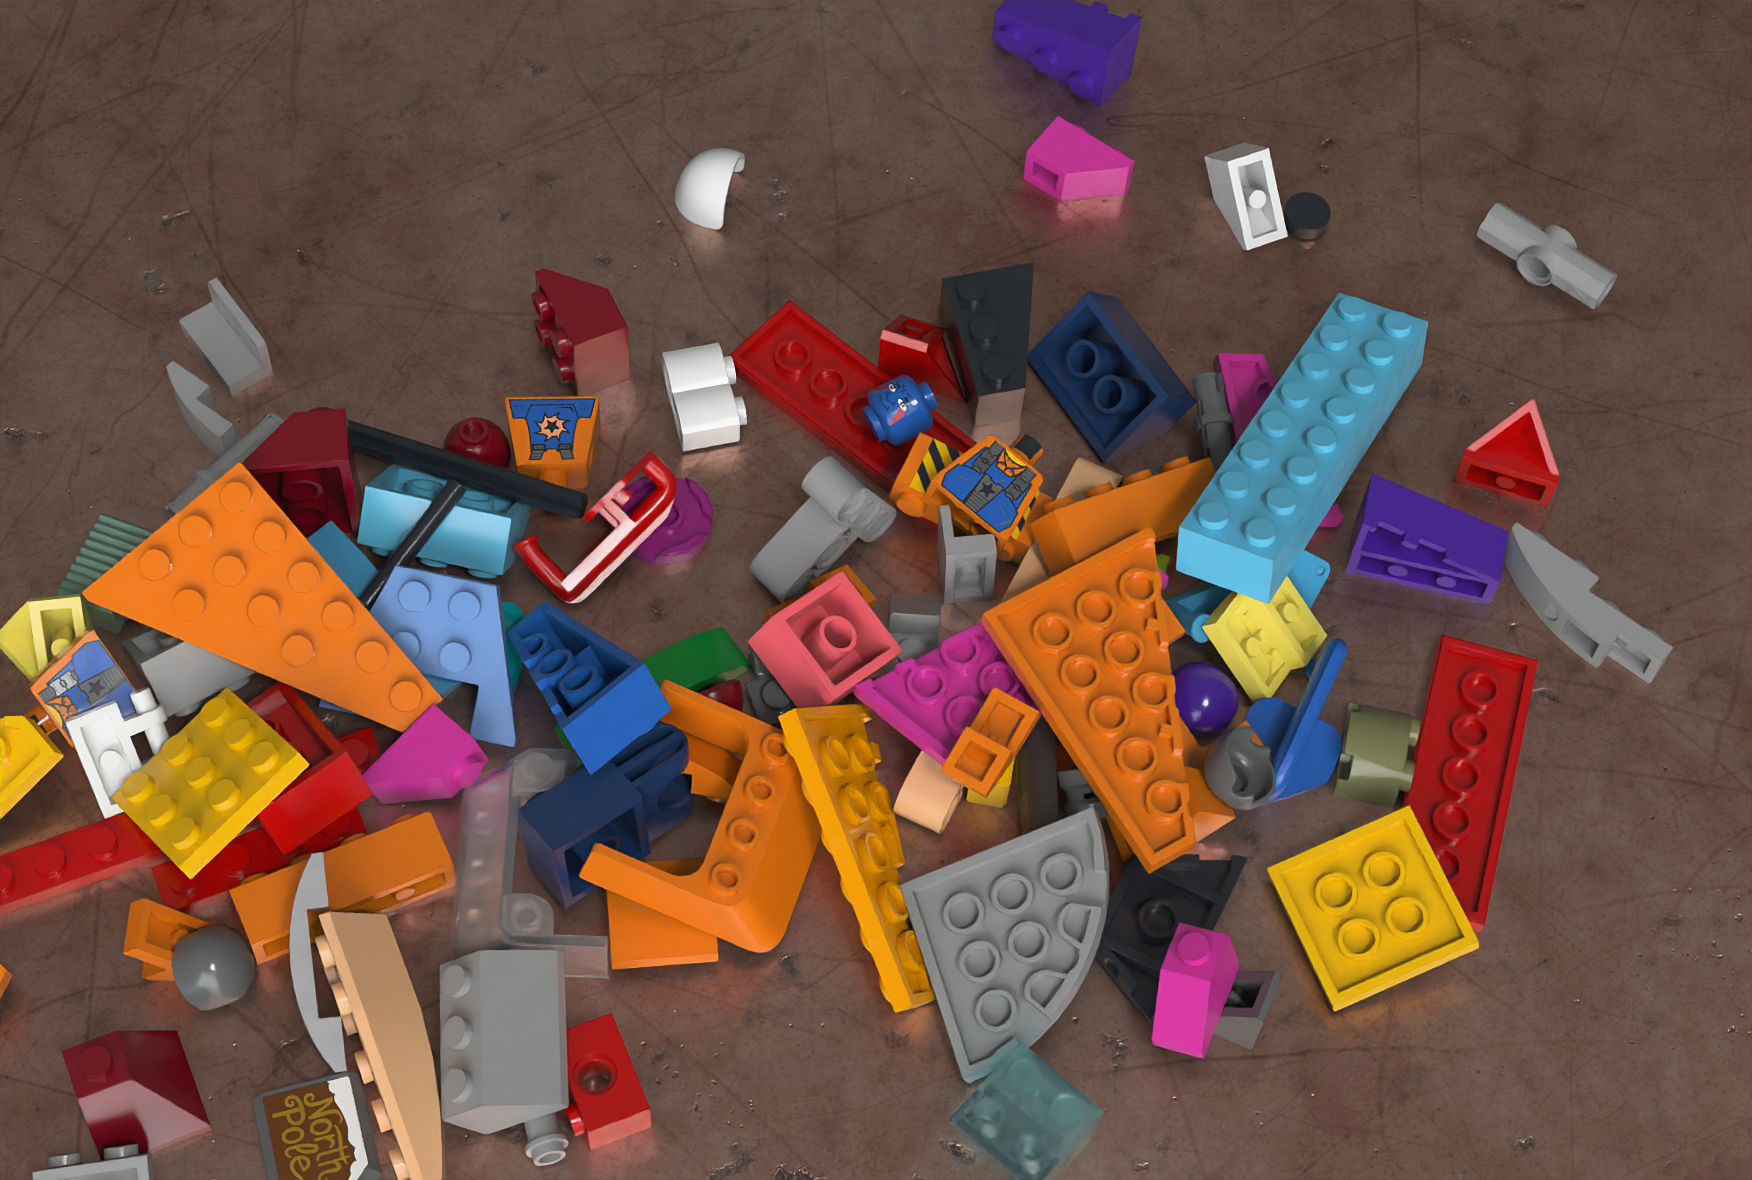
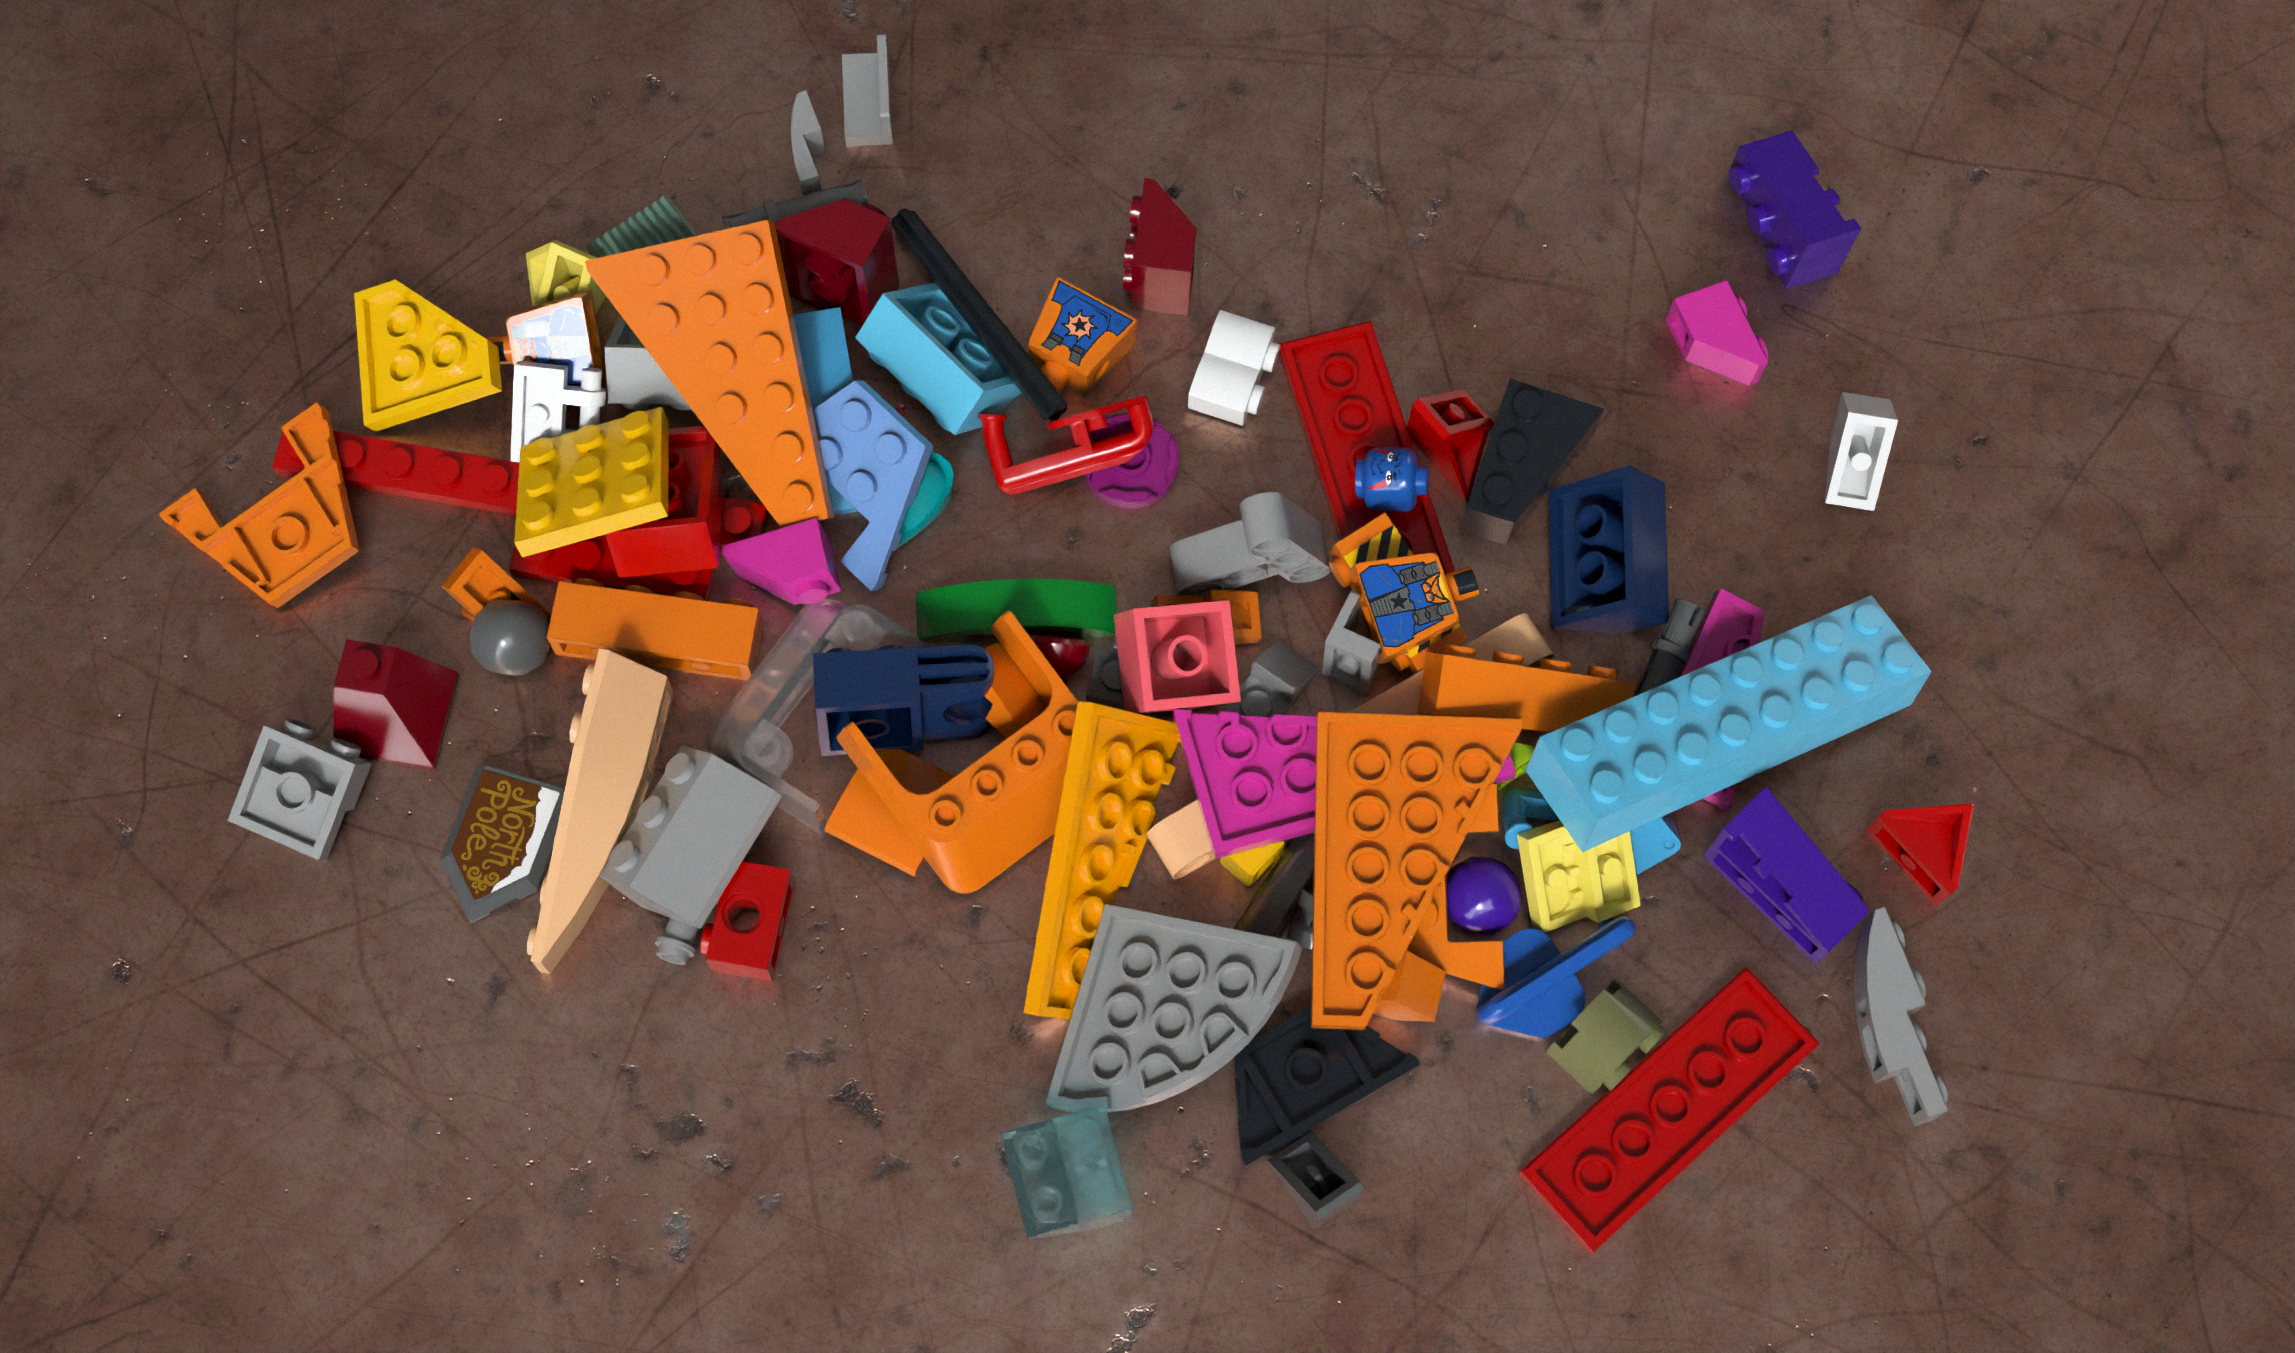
camera: 35 degrees right, 10 degrees up
light grey slope [289,852,347,1073] -> none
black bar [358,479,466,610] -> none
dark red brick [442,417,511,468] -> none
blue wedge [506,601,672,775] -> none
white helmet [674,148,745,229] -> none
orange slope [940,687,1040,798] -> none
dark pink slope [1152,922,1240,1059] -> none
dark grey hair [1203,726,1276,811] -> none
yellow plate [1266,805,1479,1012] -> none
black tile [1283,192,1331,239] -> none
light grey piece [1476,202,1618,309] -> none

